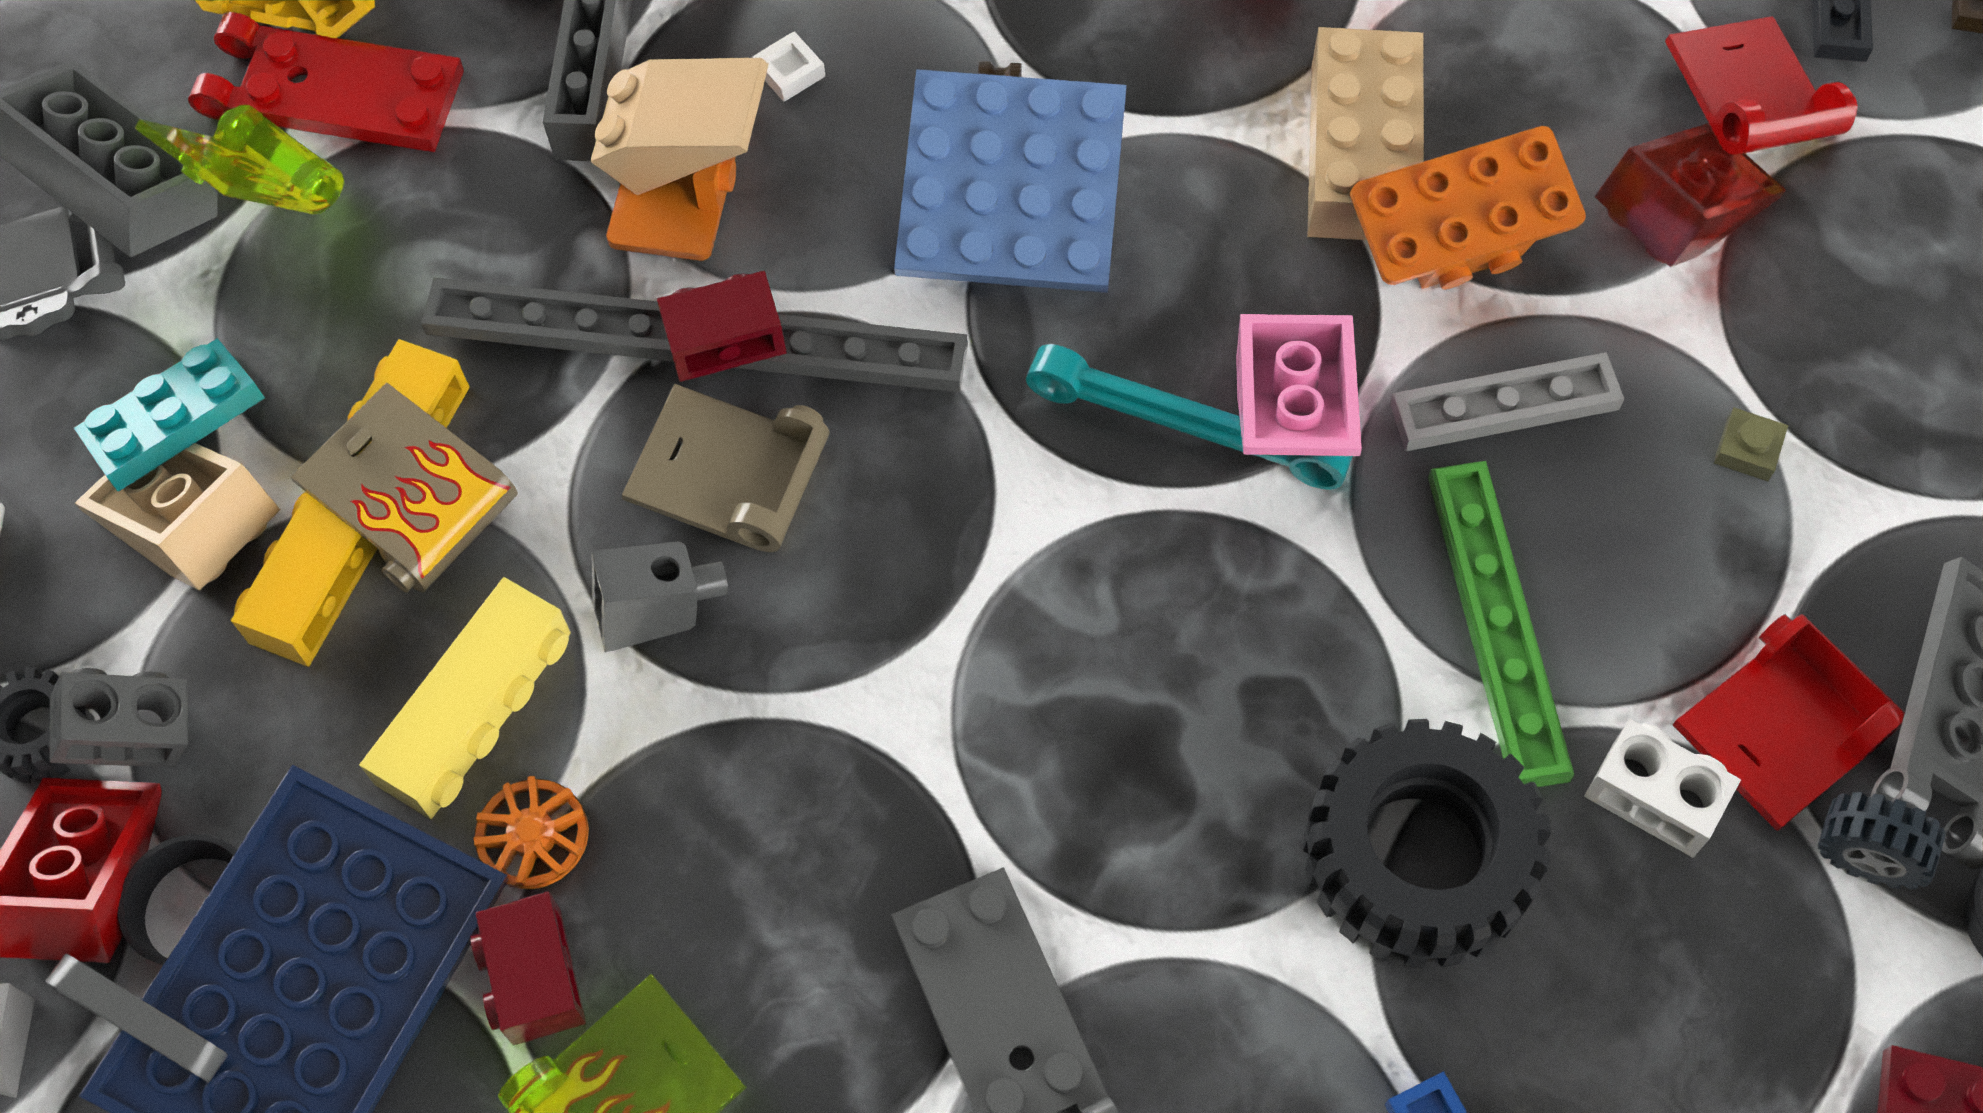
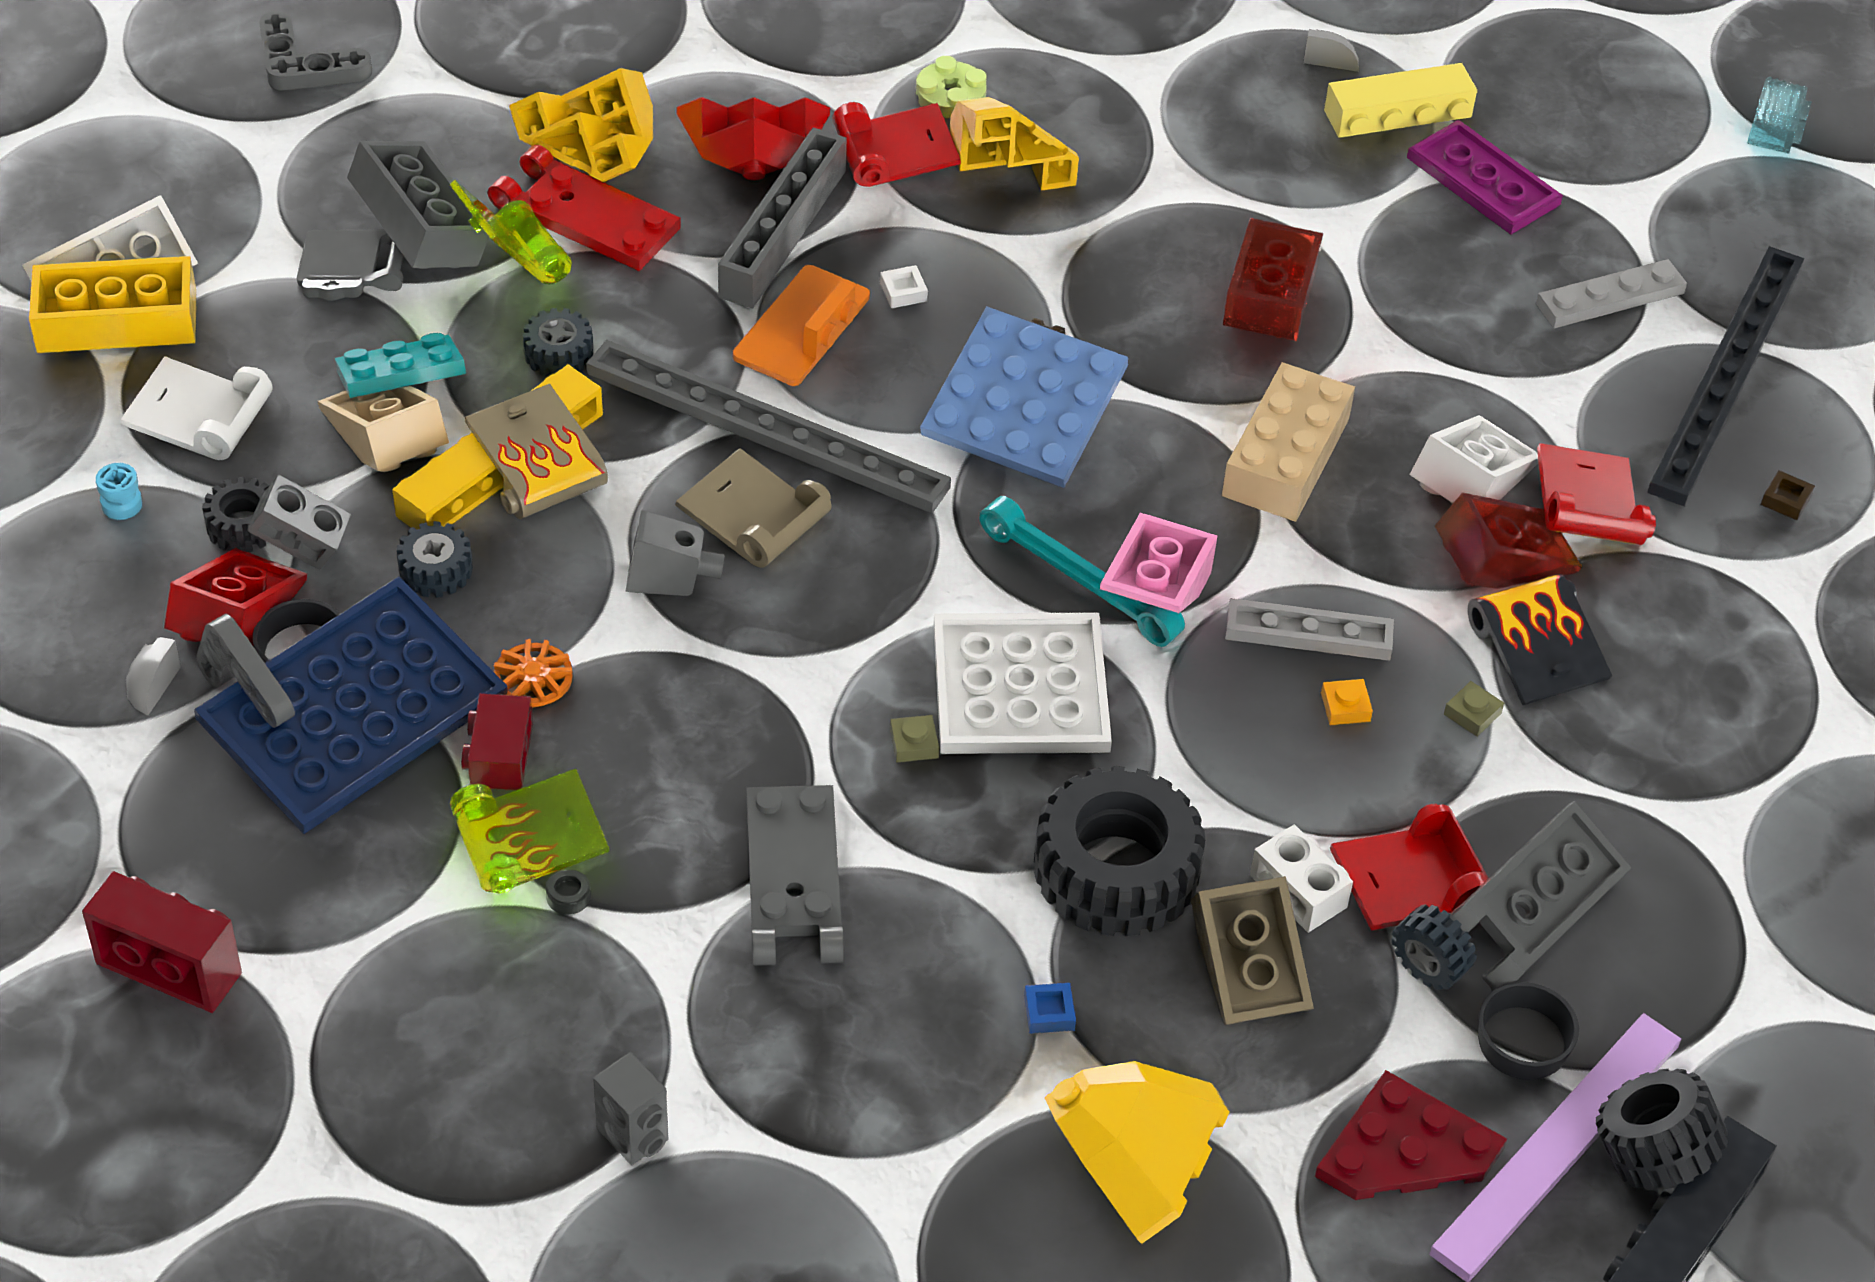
camera: 15 degrees right, 15 degrees down
light yellow brick [359,577,571,820] -> none
tan slope [590,58,769,195] -> none
dark red brick [657,270,787,382] -> none
orange bracket [1350,126,1586,290] -> none
bright green tile [1428,461,1574,787] -> none
none -> black wheel [397,521,473,598]
none -> black wheel [523,308,593,377]
none -> olive plate [890,715,939,763]
none -> white plate [933,613,1112,754]
none -> dark tan slope [1191,876,1314,1025]
none -> light orange plate [1321,679,1373,725]
none -> white slope [1410,415,1538,517]
none -> black door [1467,574,1612,705]

